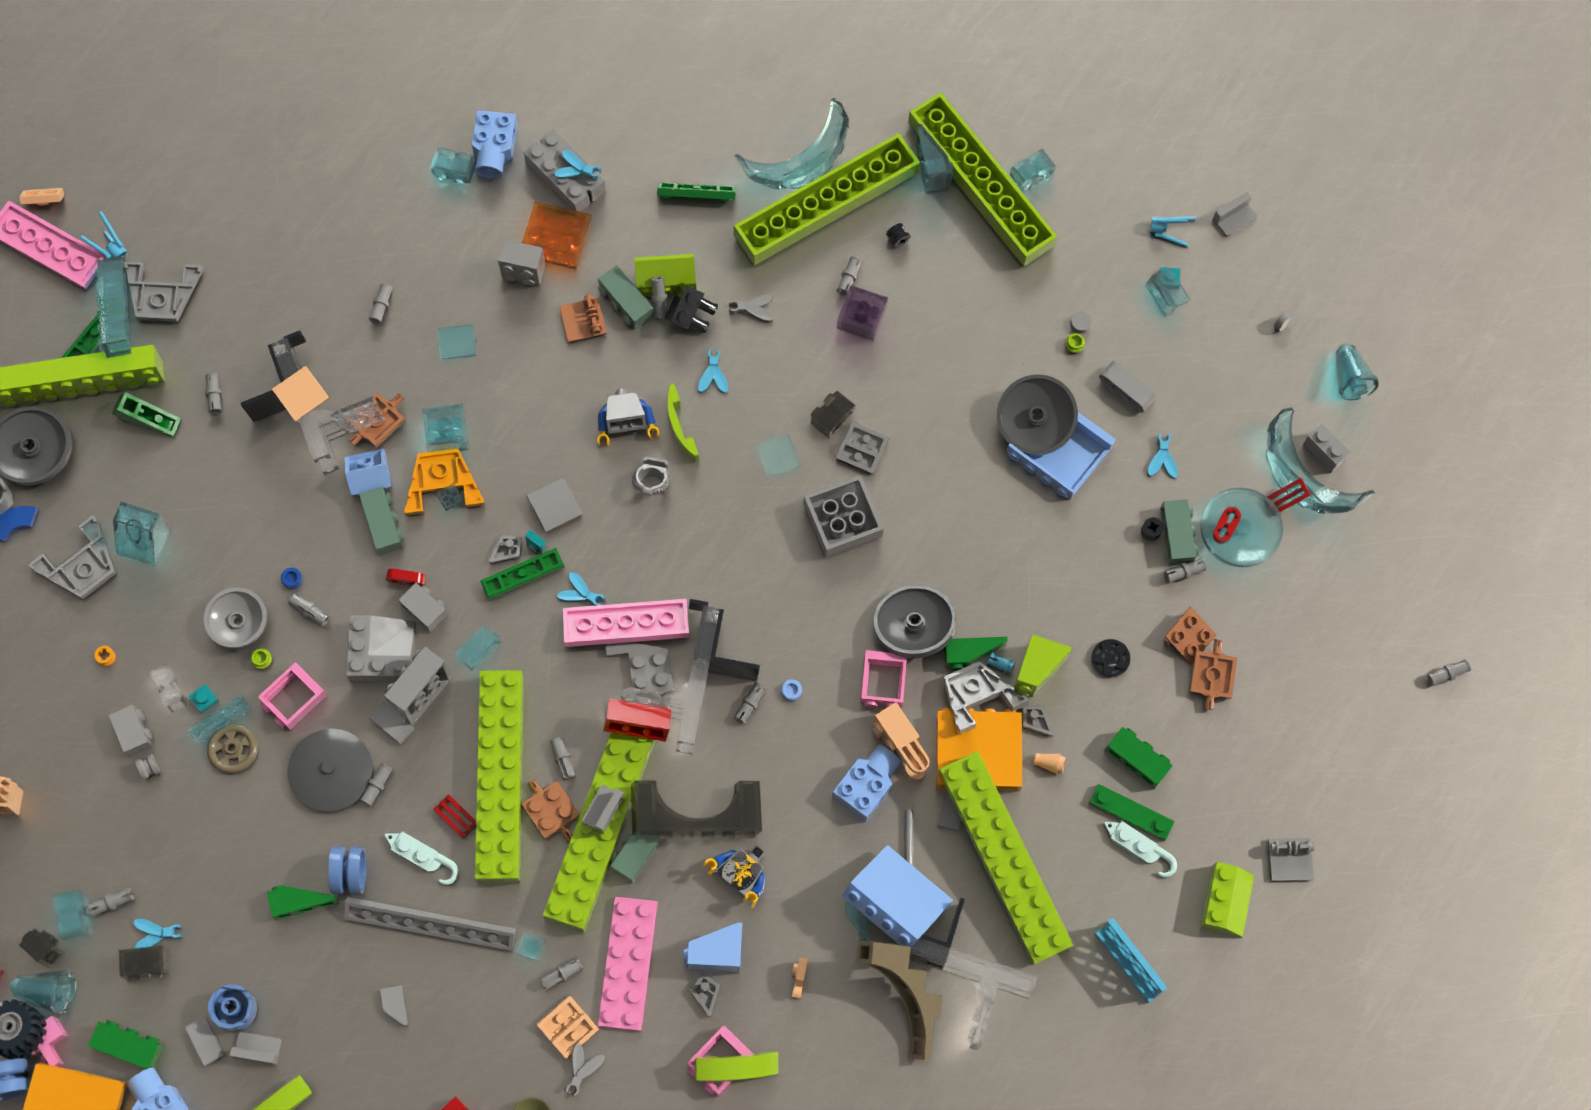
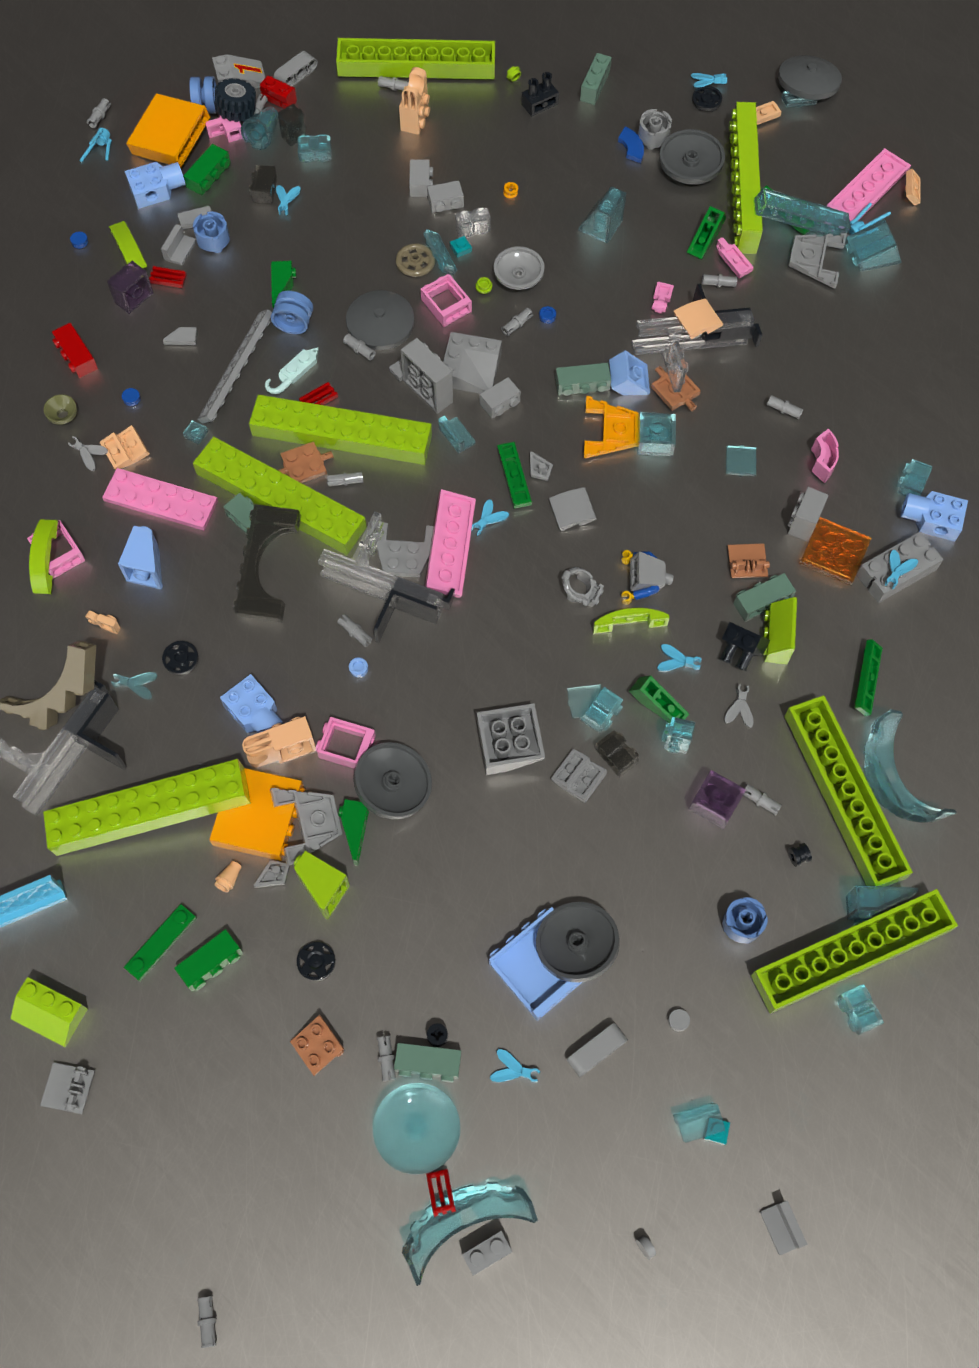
camera: 105 degrees right, 5 degrees down
light grey wing [28,515,116,600] -> none
light grey pin [88,887,134,917] -> none
light grey wheel [136,754,160,780] -> none
red beam [386,568,426,587] -> none
clear light blue tile [436,483,464,511] -> none
teal plate [525,530,547,554] -> none
light grey axle [540,957,583,989] -> none
light grey panel [582,785,624,834] -> none
brick [603,699,672,742] -> none
light grey pin [651,276,667,318] -> none
light grey piece [690,973,720,1017] -> none
torso [702,846,766,908] -> none
light blue panel [841,845,953,949] -> none
light grey bar [905,810,913,866] -> none
medium azure pin [987,652,1015,674] -> none
lime plate [1065,333,1085,353] -> none
light aqua plate [1104,821,1177,878] -> none
medium azure plant [1150,217,1196,247] -> none
nougat plate [1189,639,1237,710] -> none
red beam [1212,507,1241,544] -> none
clear light blue cone [1336,344,1379,401] -> none
none -> clear purple brick [107,261,154,314]
none -> blue tile [122,388,141,406]
none -> red tile [148,266,186,288]
none -> black wheel [162,641,199,675]
none -> light grey brick [409,160,433,197]
none -> clear light blue brick [581,687,623,733]
none -> green slope [629,675,689,728]
none -> bright pink plate [652,282,674,314]
none -> clear light blue brick [661,717,695,754]
none -> bright pink hinge [716,237,753,278]
none -> medium blue brick [722,897,768,944]
none -> bright pink brick [811,429,839,483]
none -> clear light blue slope [846,219,901,272]

